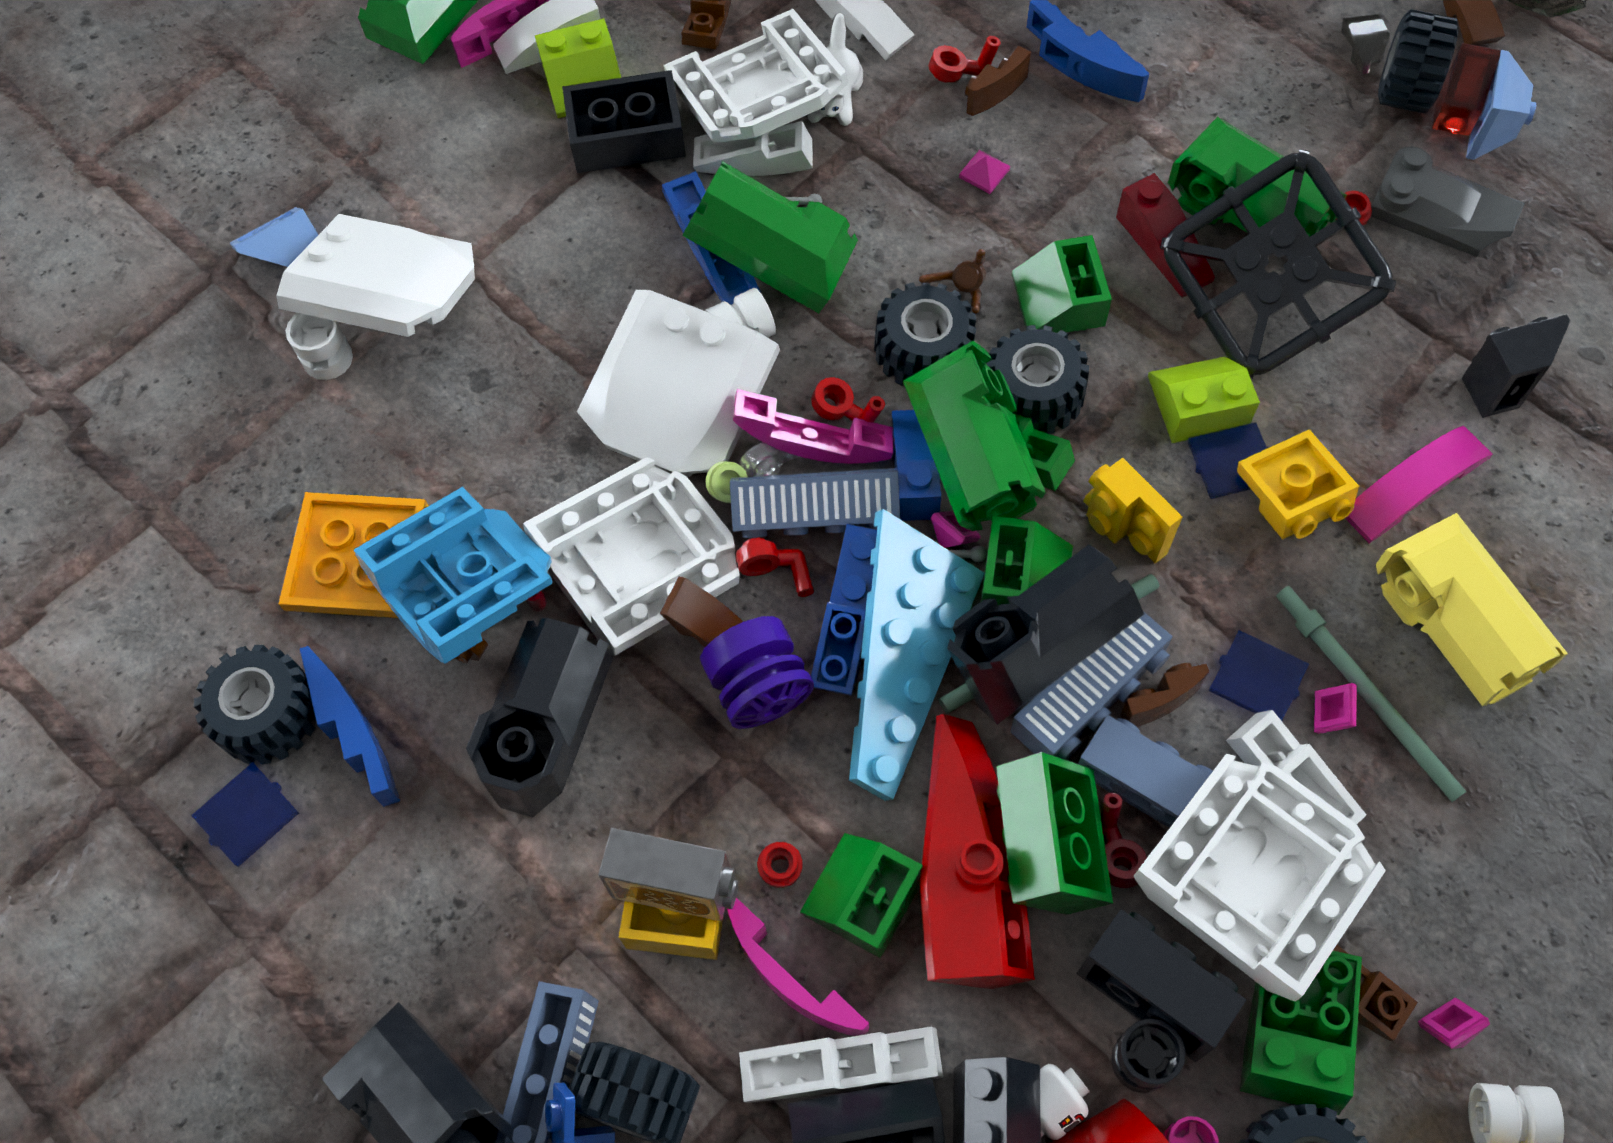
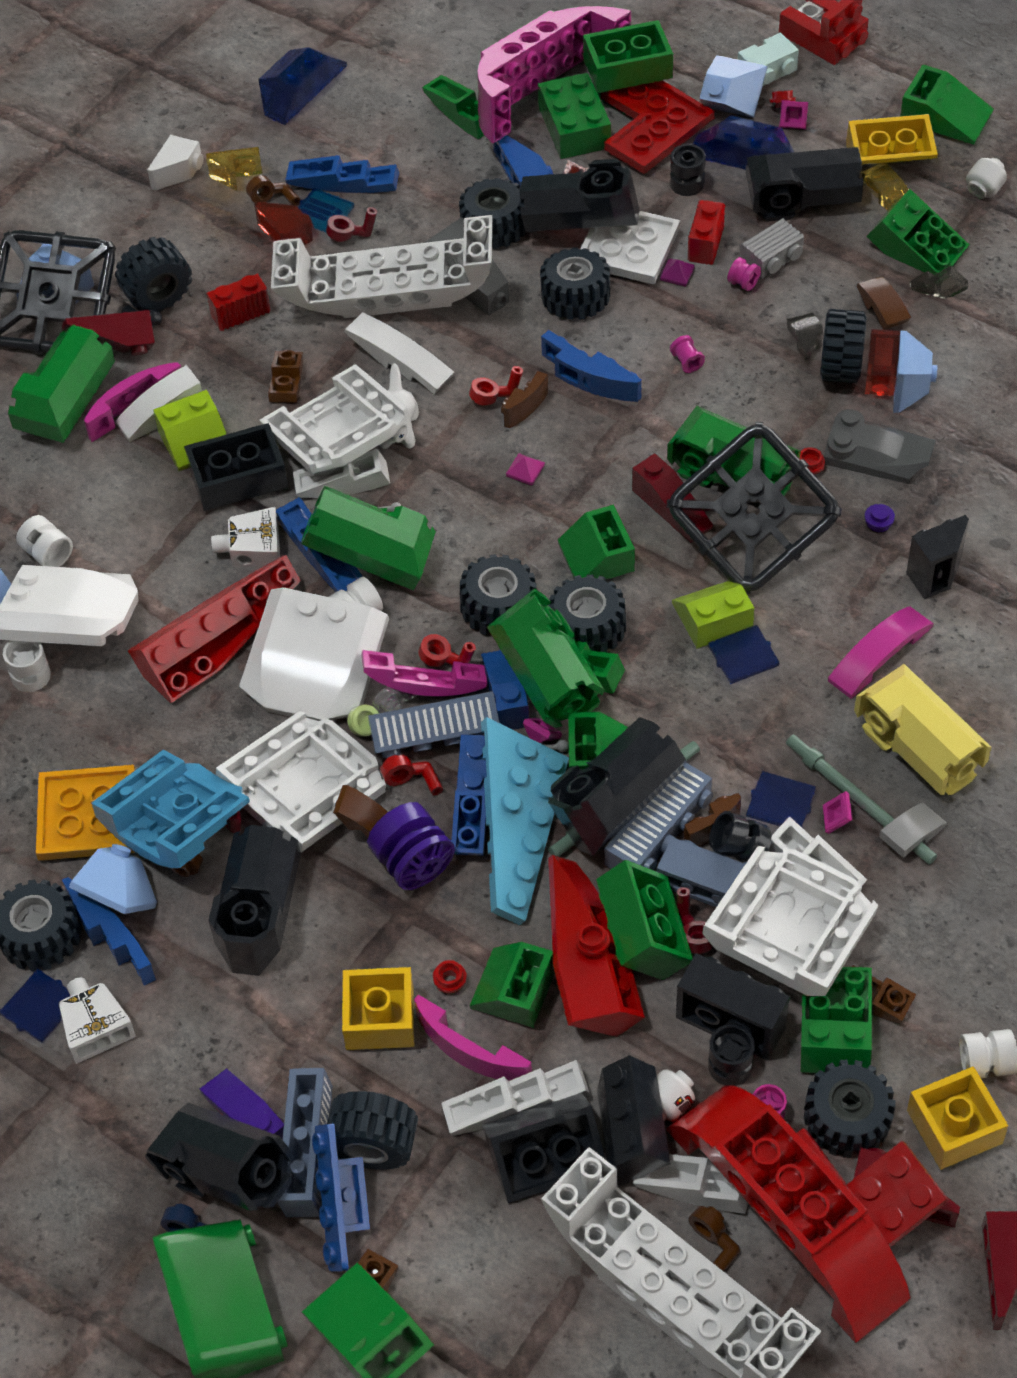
camera: 10 degrees left, 10 degrees down
flat silver brick [598,828,738,922] -> none
reddish brown plant [919,249,986,314] -> none
yellow plate [1083,458,1182,563] -> none
yellow plate [1237,429,1359,540] -> none
dark pink slope [1418,997,1490,1049] -> none
none -> white wheel [16,515,73,567]
none -> white torso [59,977,136,1064]
none -> light blue slope [69,844,157,914]
none -> red wedge [128,555,301,703]
none -> dark purple slope [199,1068,284,1139]
none -> white torso [211,507,280,570]
none -> dark pink bush [669,335,705,373]
none -> black wheel [709,811,772,862]
none -> dark purple plate [864,504,895,532]
none -> light grey slope [879,803,947,858]

